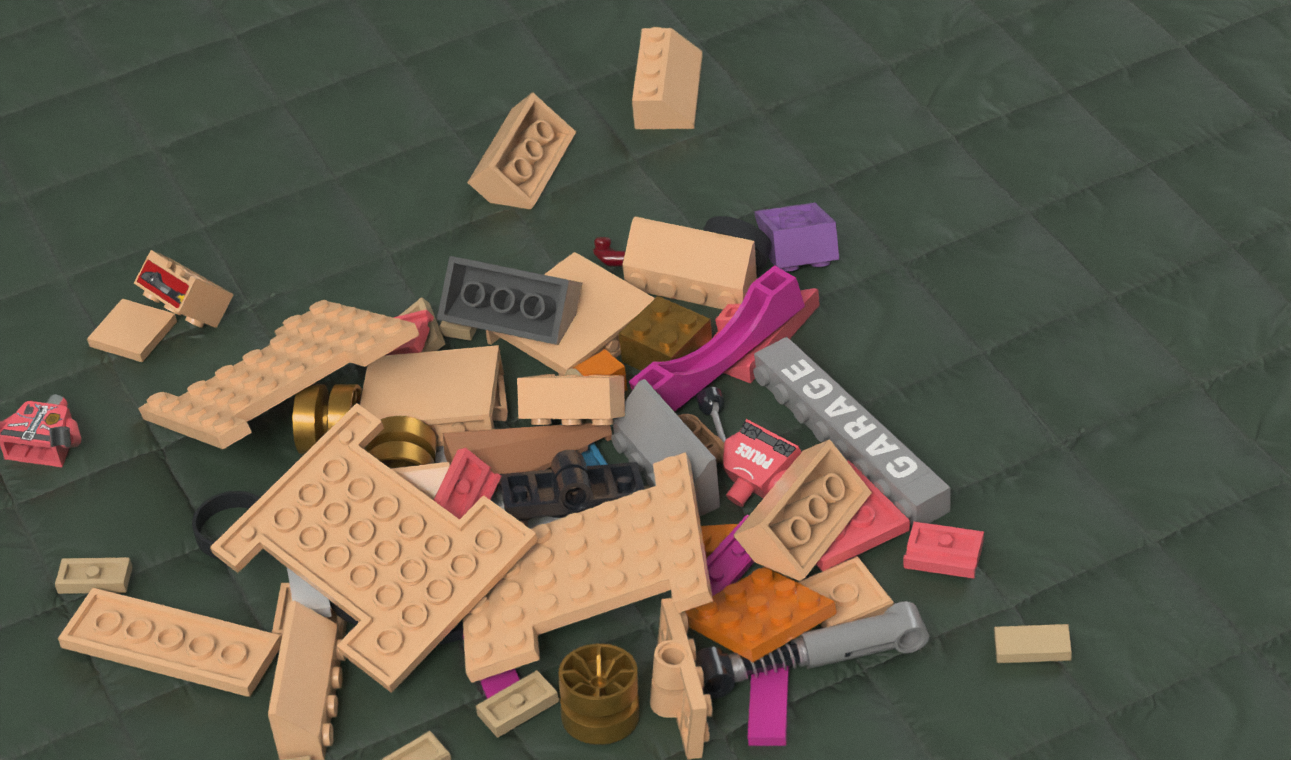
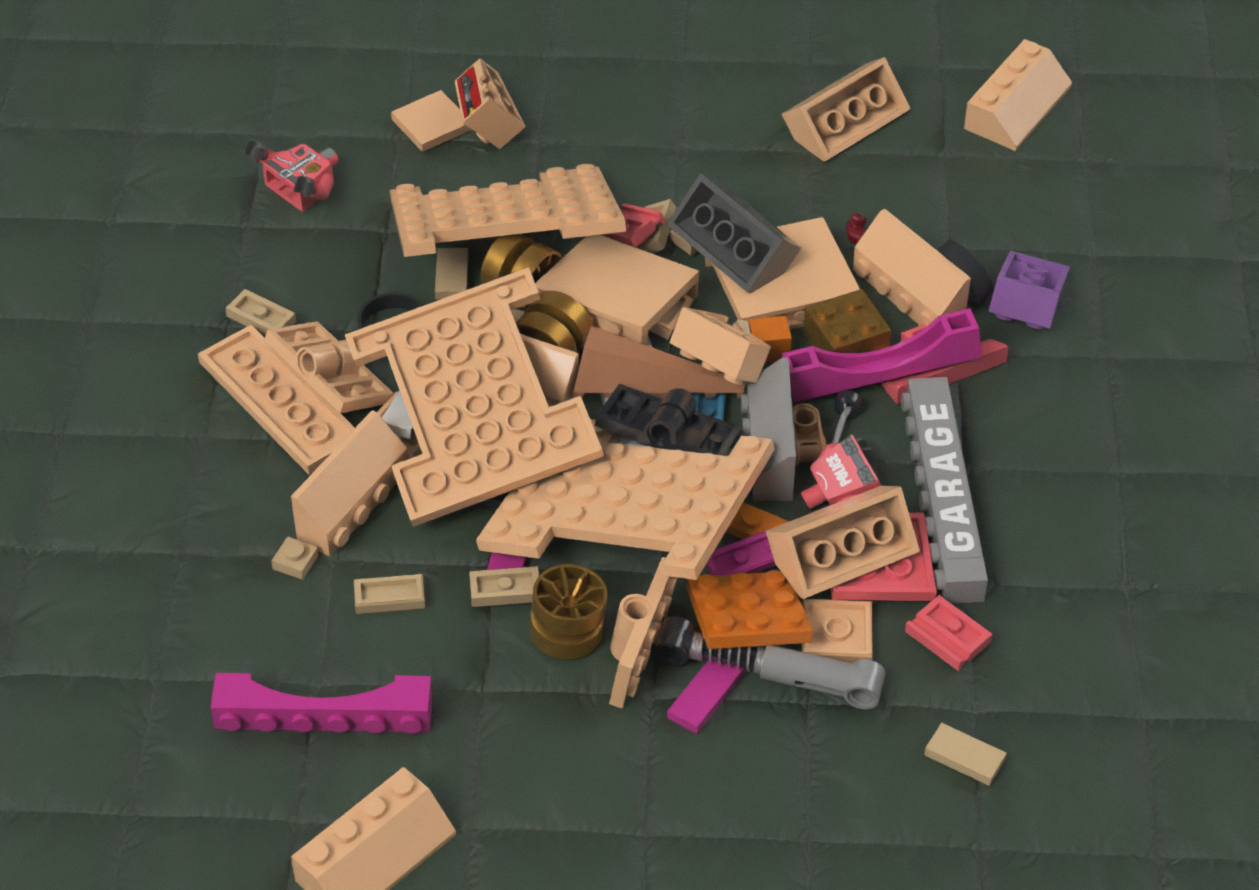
camera: 25 degrees right, 5 degrees up
coral plate [434,448,501,520] -> none
none -> light nougat plate [264,321,393,413]
none -> tan tile [435,248,469,299]

